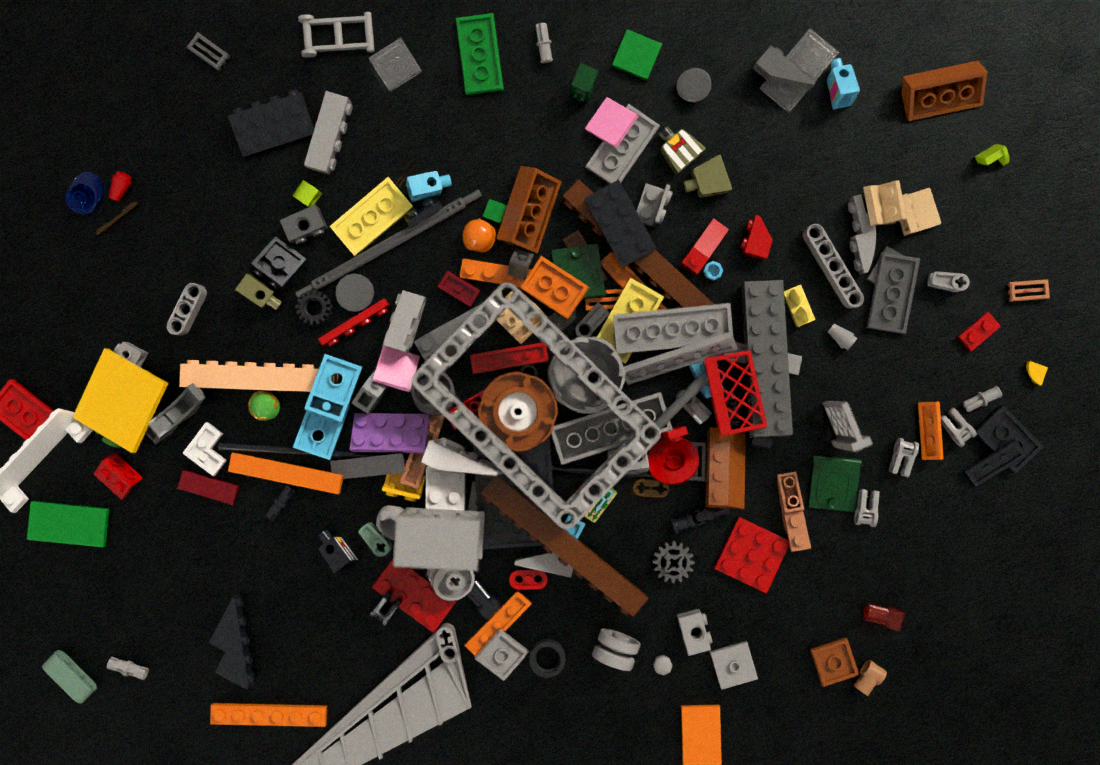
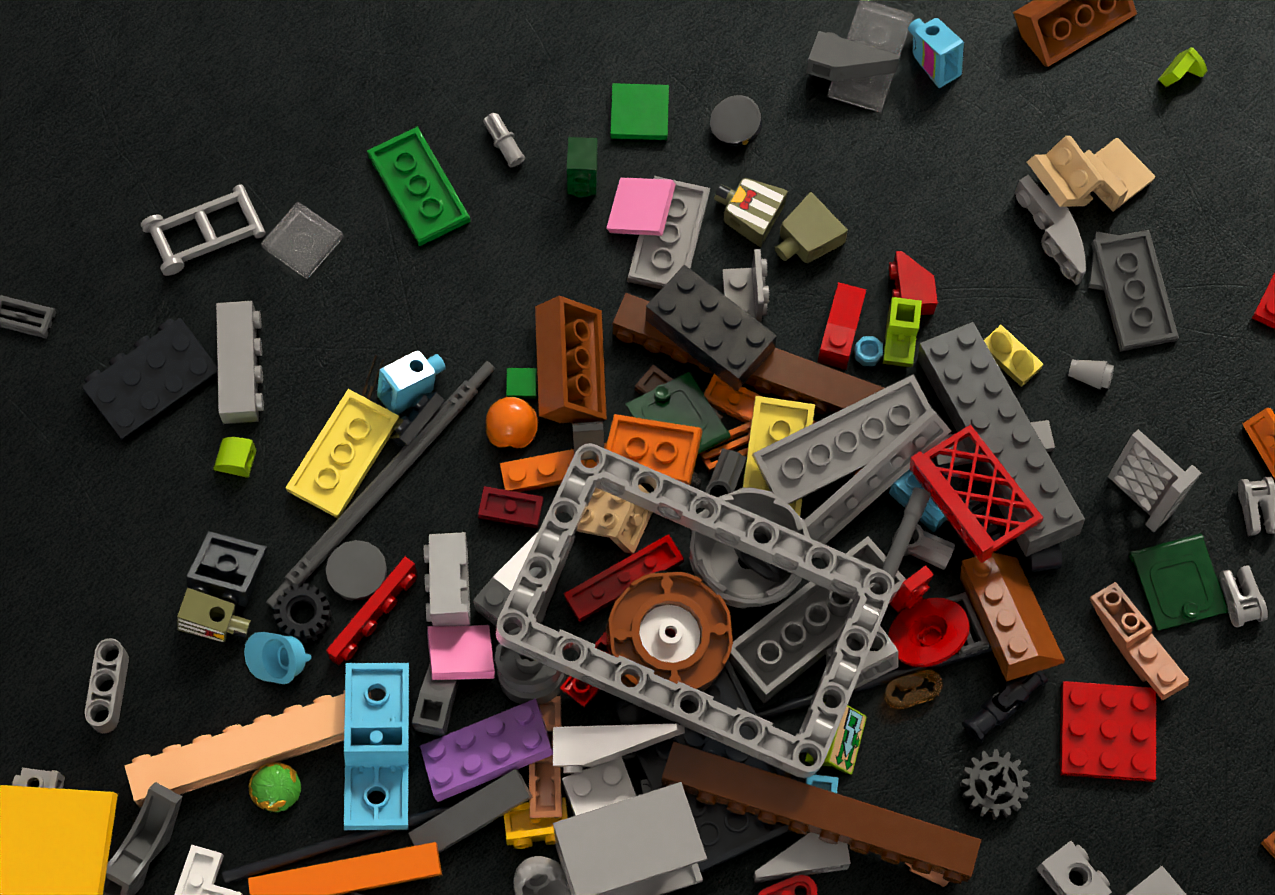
camera: 20 degrees left, 20 degrees down
dark grey brick [280,205,328,245] -> none
light grey beam [803,224,864,309] -> none
light grey piece [927,272,970,292] -> none
none -> medium azure piece [244,632,311,684]
none -> lime brick [883,297,922,367]

